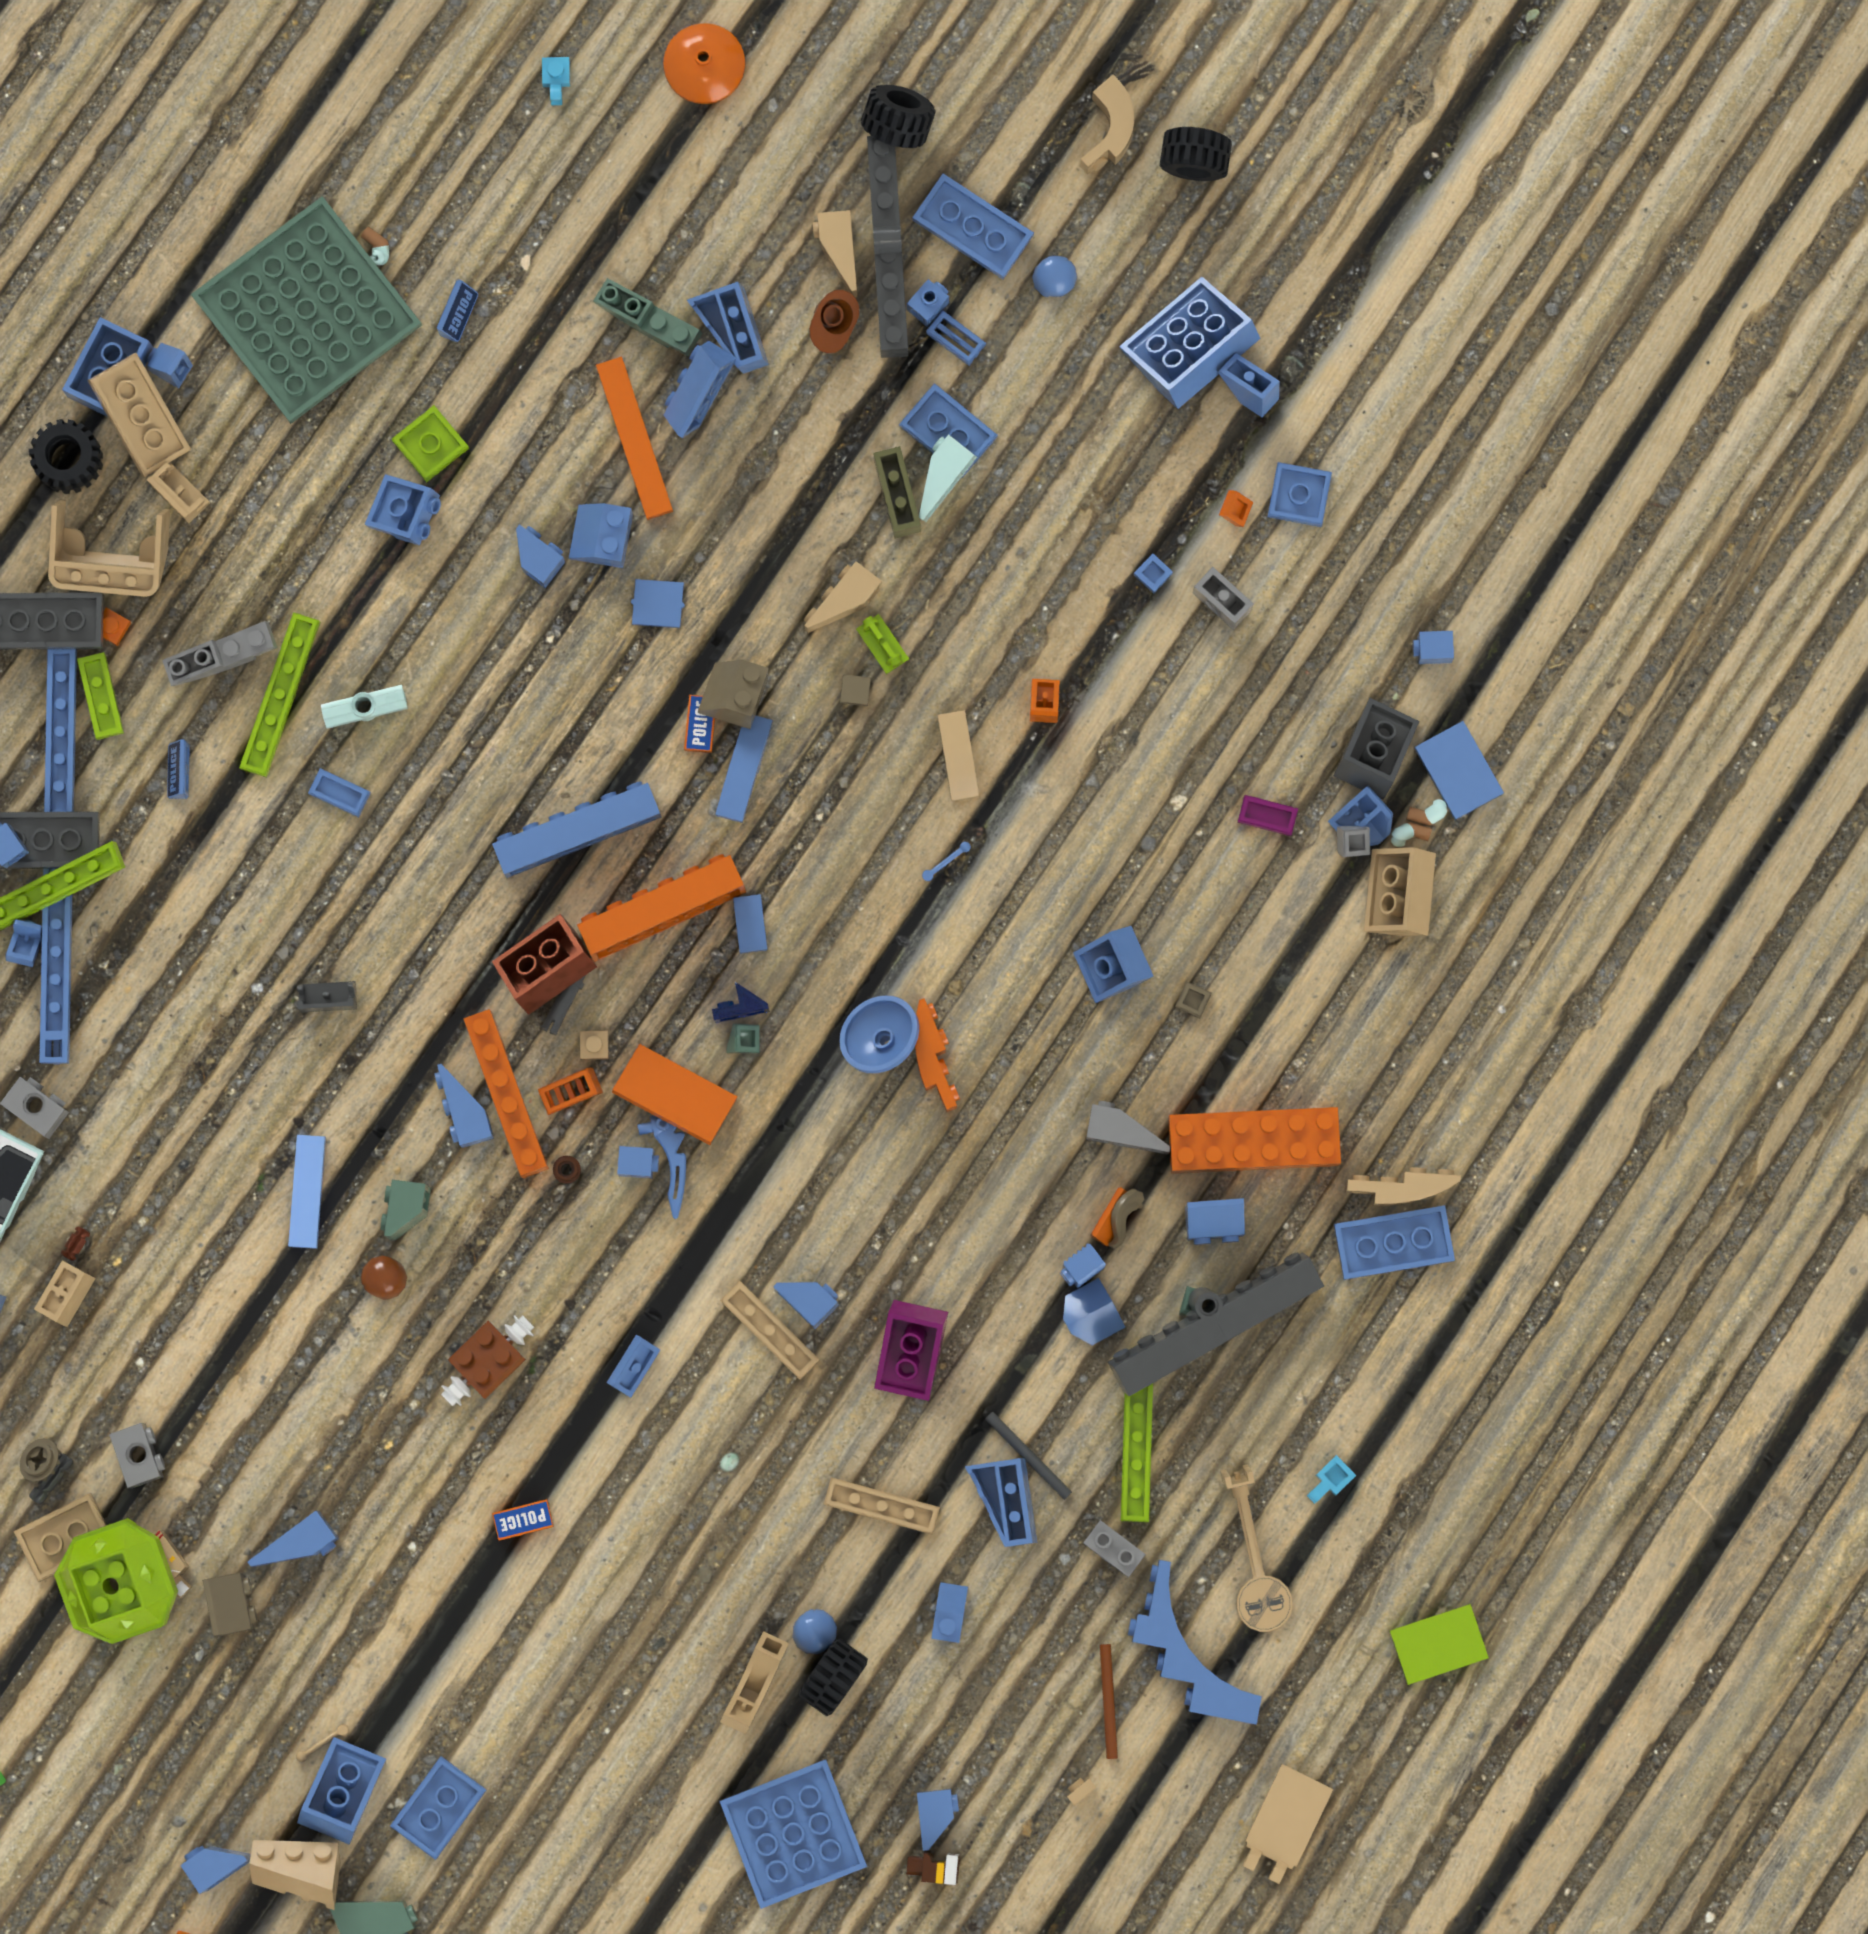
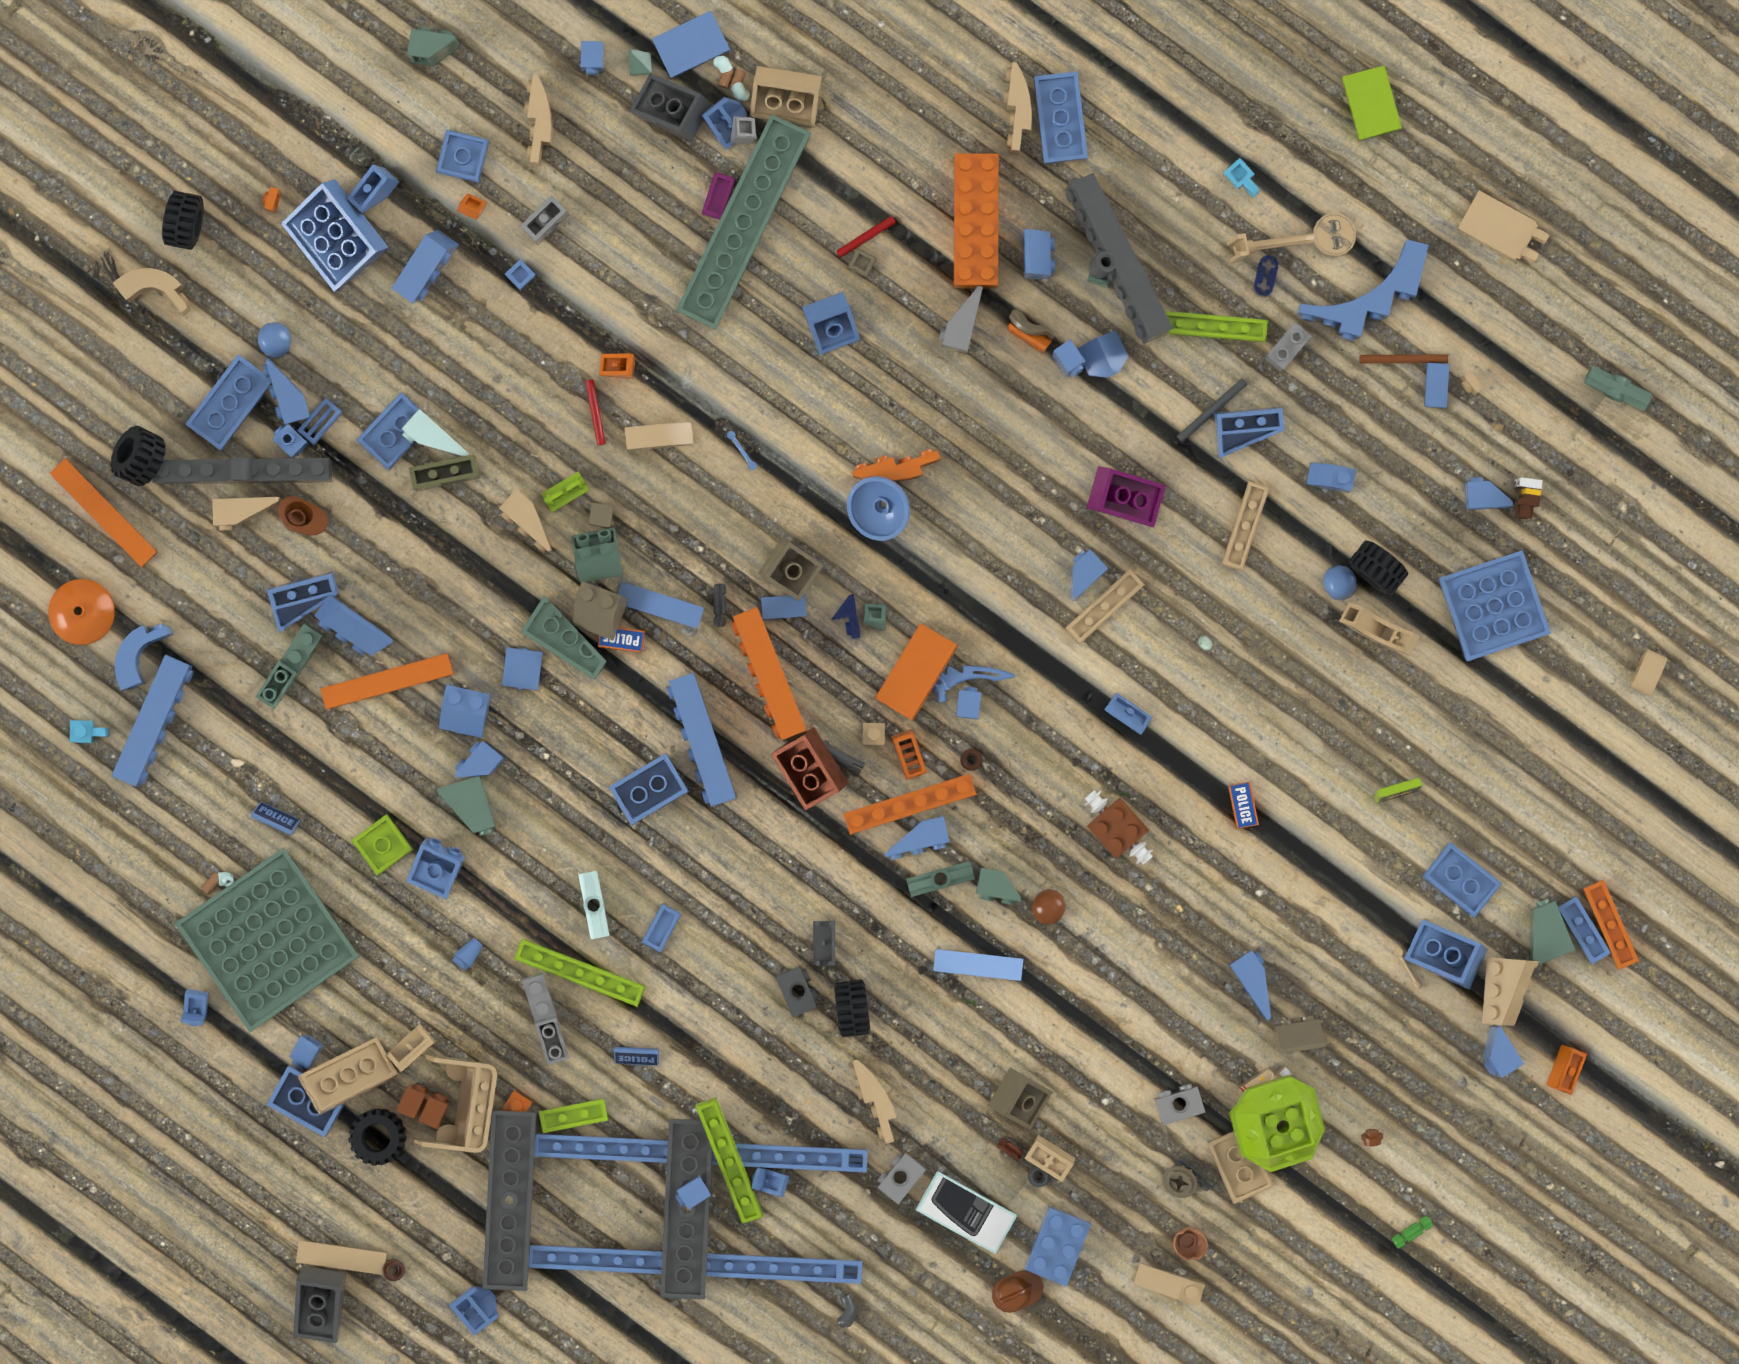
camera: 90 degrees left, 5 degrees up
none -> orange tile [49,458,158,568]
none -> medium blue brick [111,655,193,787]
none -> medium blue arch [115,624,174,691]
none -> medium blue bracket [181,989,209,1026]
none -> orange plate [262,187,282,213]
none -> medium blue slope [262,358,310,424]
none -> medium blue wedge [391,230,459,304]
none -> dark orange piece [396,1082,452,1129]
none -> sand green slope [407,26,459,66]
none -> sand green slope [437,776,496,836]
none -> medium blue cone [452,938,483,971]
none -> sand green wing [521,595,607,680]
none -> tan slope [524,74,553,166]
none -> sand green slope [572,527,623,583]
none -> red bar [585,380,606,446]
none -> medium blue brick [609,753,689,825]
none -> sand green slope [628,49,652,76]
none -> sand green plate [676,114,811,330]
none -> dark grey axle [714,584,726,627]
none -> dark tan slope [758,537,823,601]
none -> dark grey brick [775,966,820,1017]
none -> black tyre [834,979,870,1038]
none -> red bar [836,216,896,258]
none -> tan slope [850,1059,897,1144]
none -> sand green piece [906,861,975,897]
none -> dark tan slope [988,1067,1053,1130]
none -> dark grey plate [1028,1166,1050,1187]
none -> clear blue beam [1253,255,1278,297]
none -> dark orange plate [1361,1129,1383,1147]
none -> lime tile [1374,778,1423,804]
none -> medium blue tile [1424,363,1450,409]

